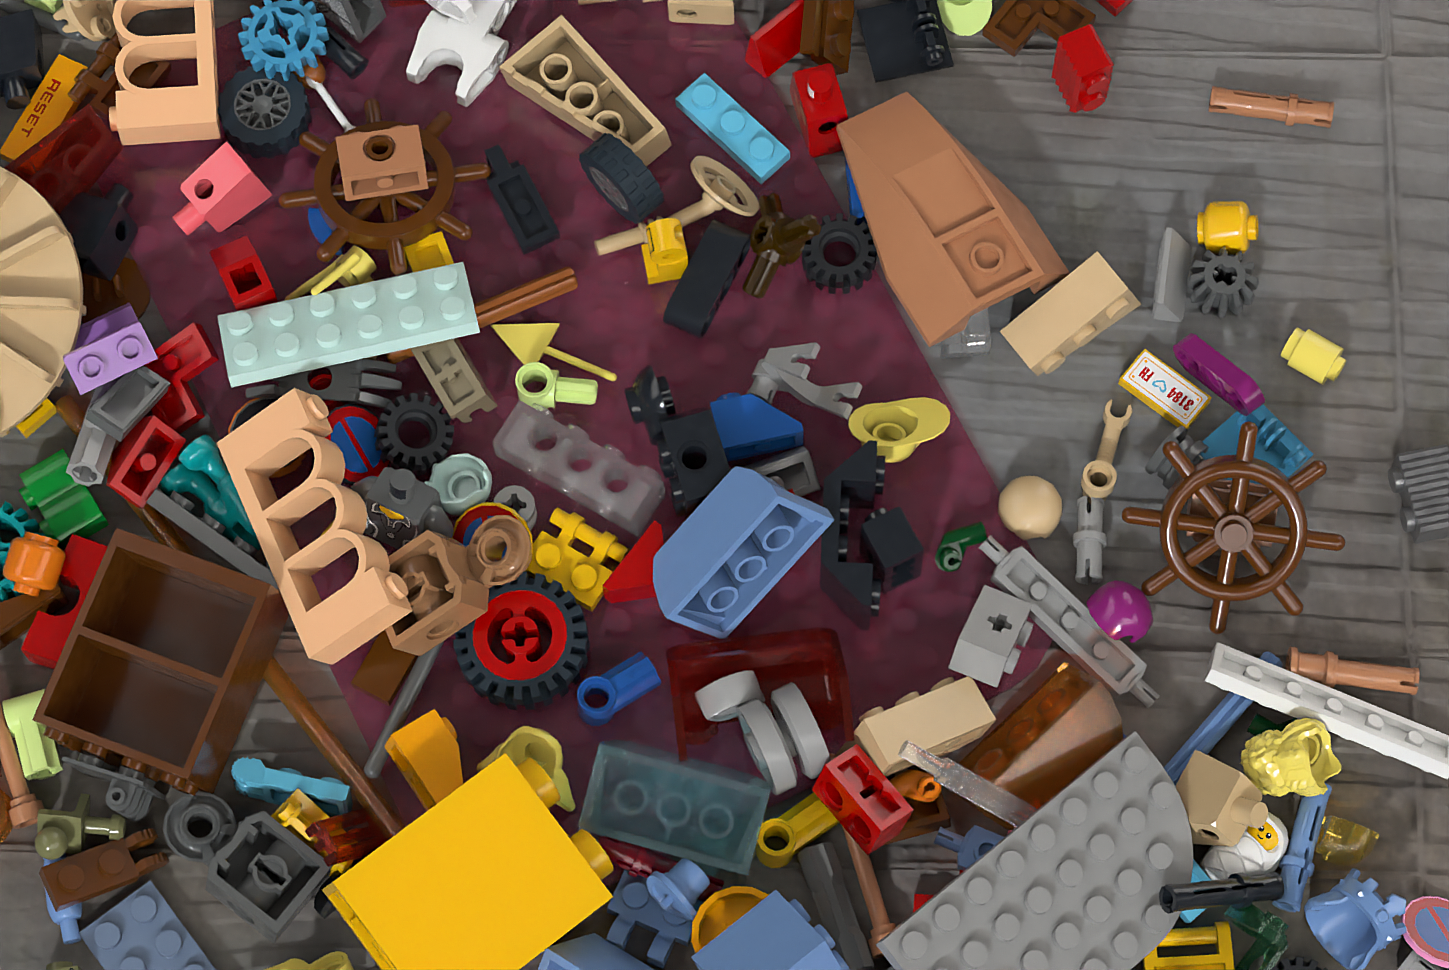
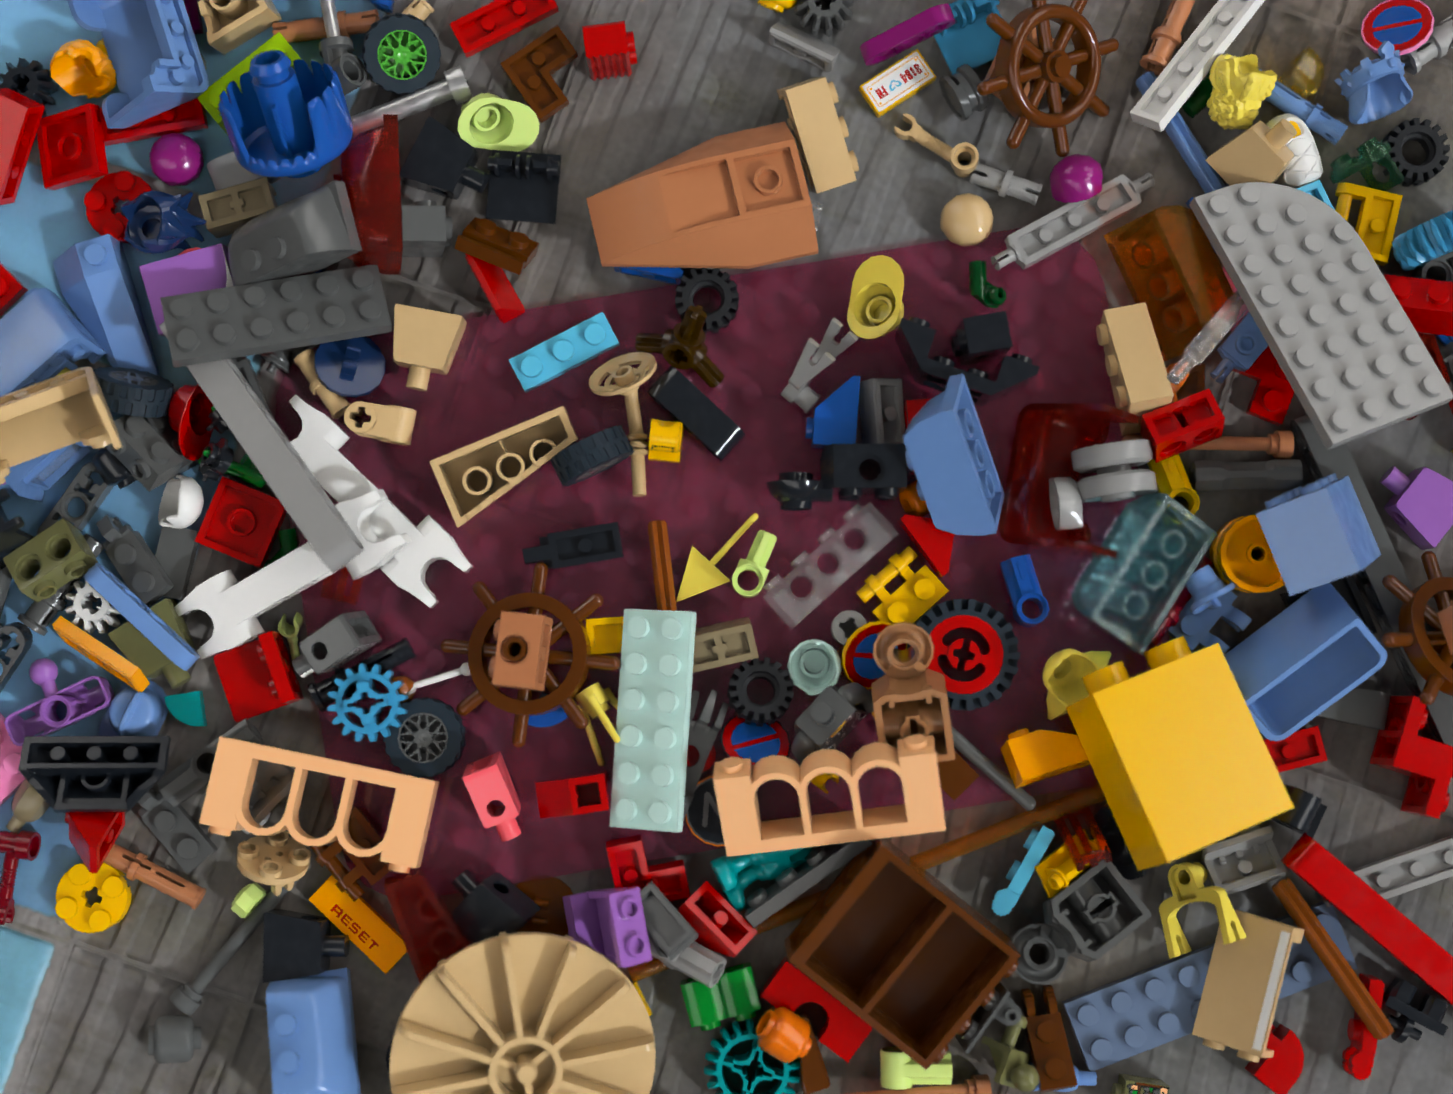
camera: 75 degrees left, 15 degrees up
red torso [790,63,848,159] -> none
light grey brick [949,585,1034,688] -> none
black pin [1159,872,1284,914] -> none

